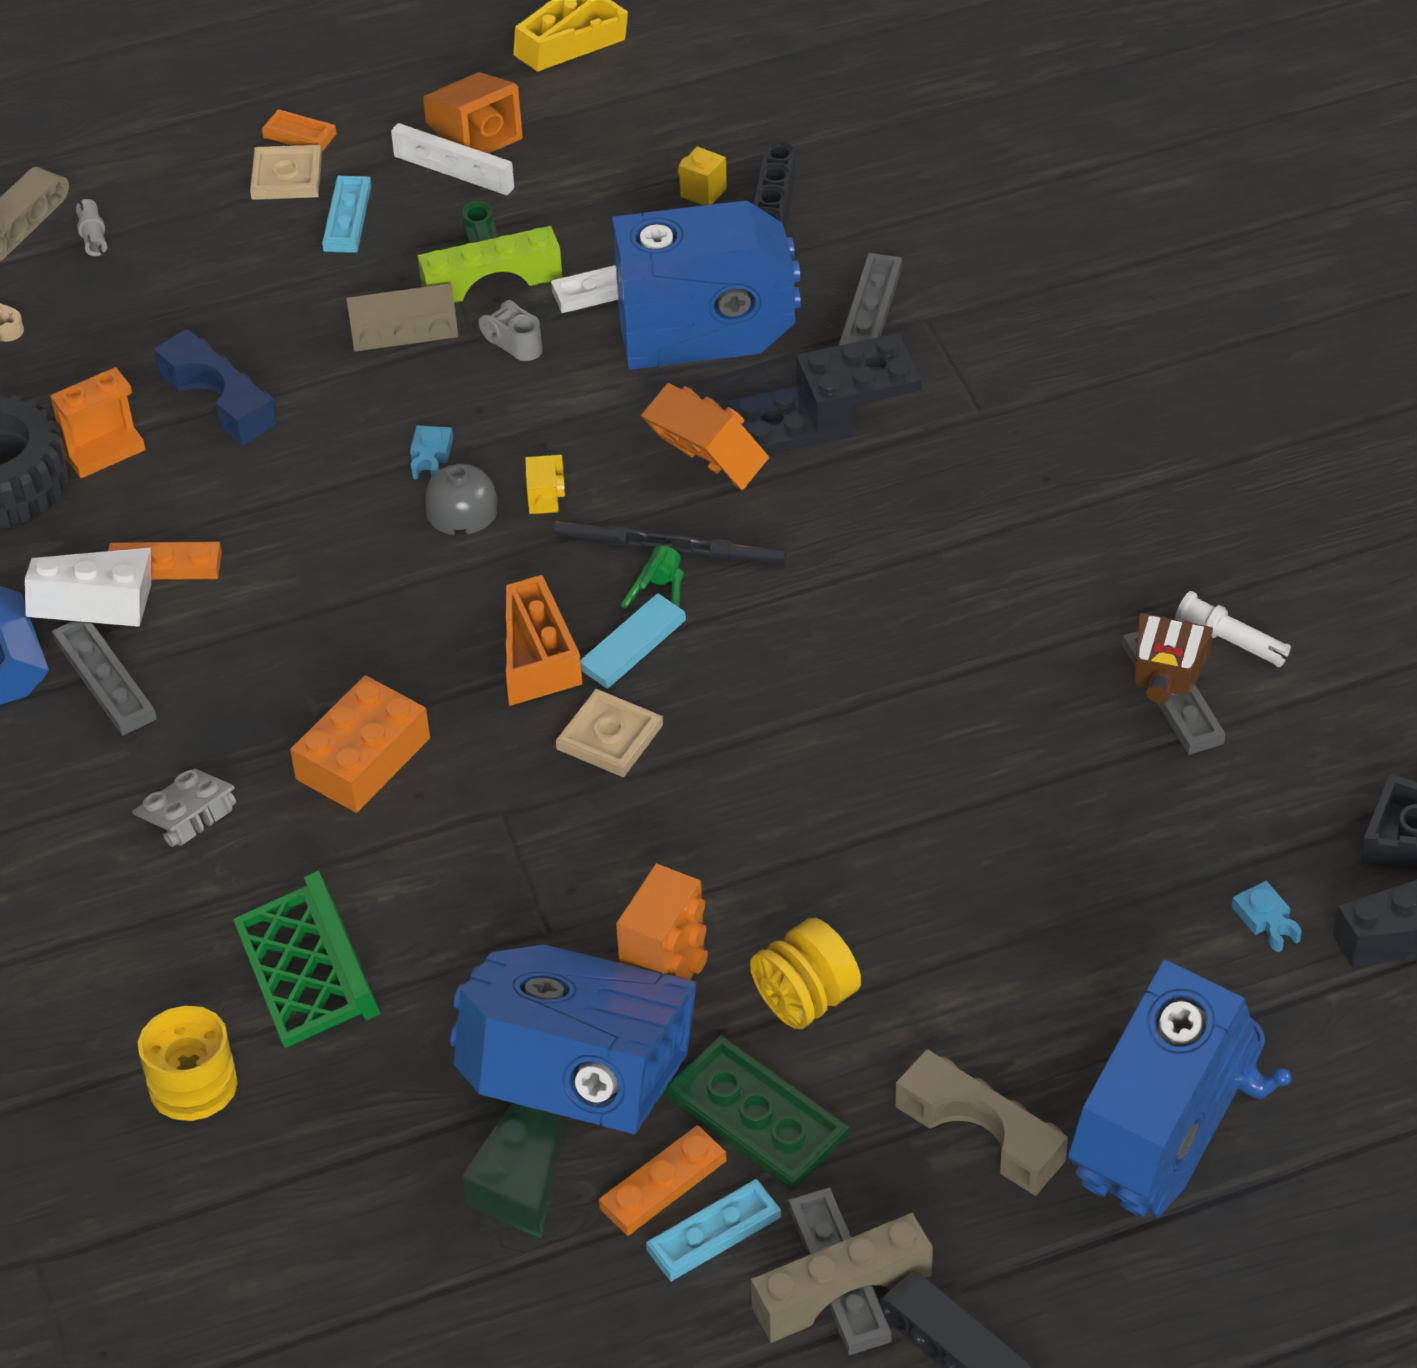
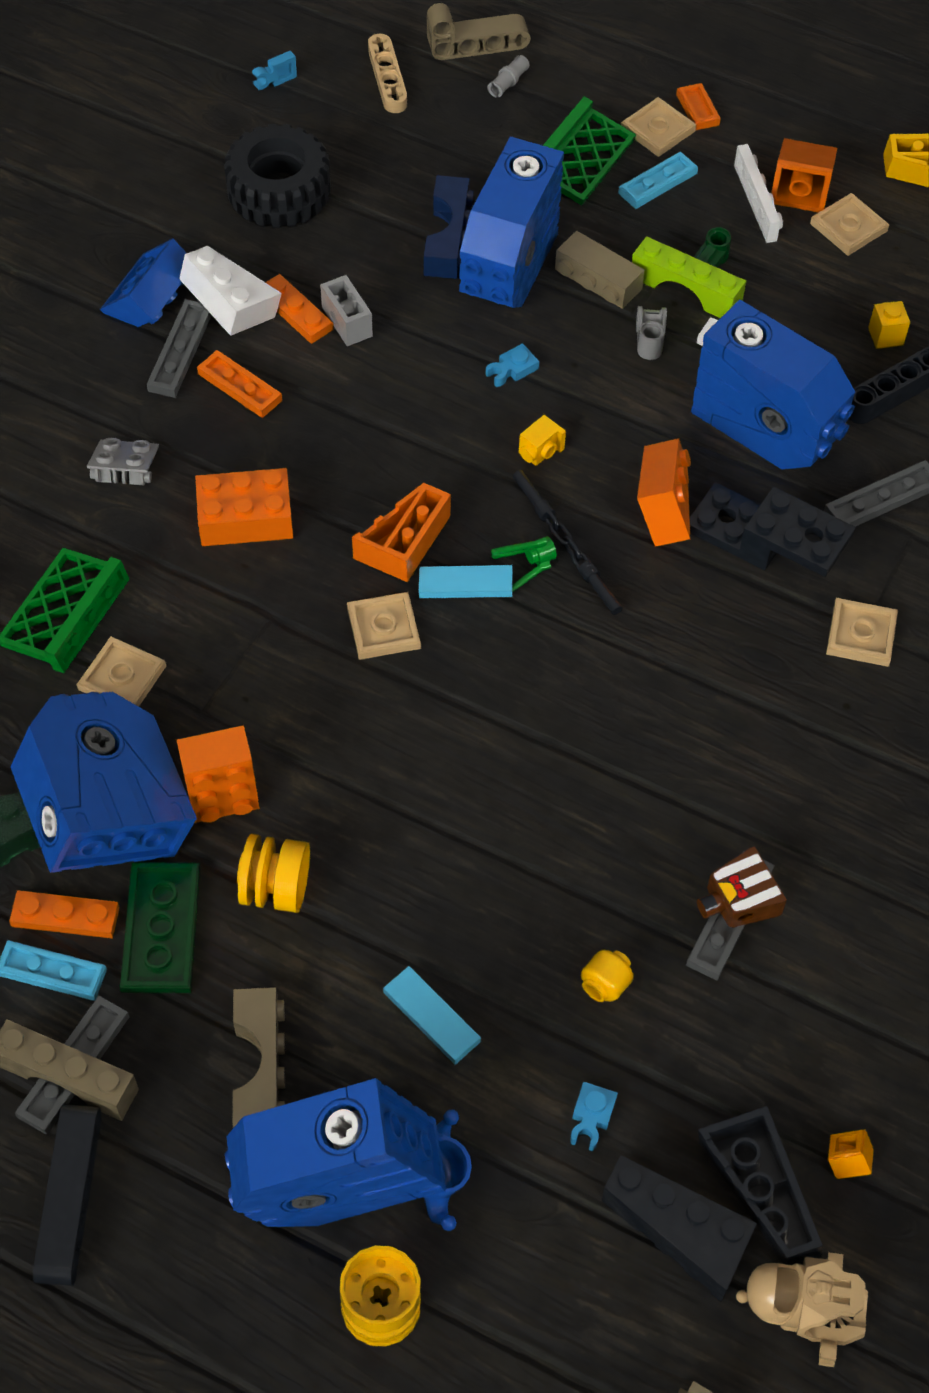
camera: 45 degrees right, 10 degrees up
orange panel [50,367,145,478] -> none
dark grey cylinder [424,464,498,535] -> none
white pin [1175,591,1291,667] -> none
none -> tan tile [77,636,166,707]
none -> orange plate [197,350,282,418]
none -> light grey brick [320,275,373,346]
none -> yellow wheel [340,1245,421,1347]
none -> medium azure tile [383,966,481,1065]
none -> blue piece [459,136,564,308]
none -> green fence [543,96,636,205]
none -> yellow head [581,950,633,1002]
none -> tan tile [810,193,889,256]
none -> tan tile [826,598,898,667]

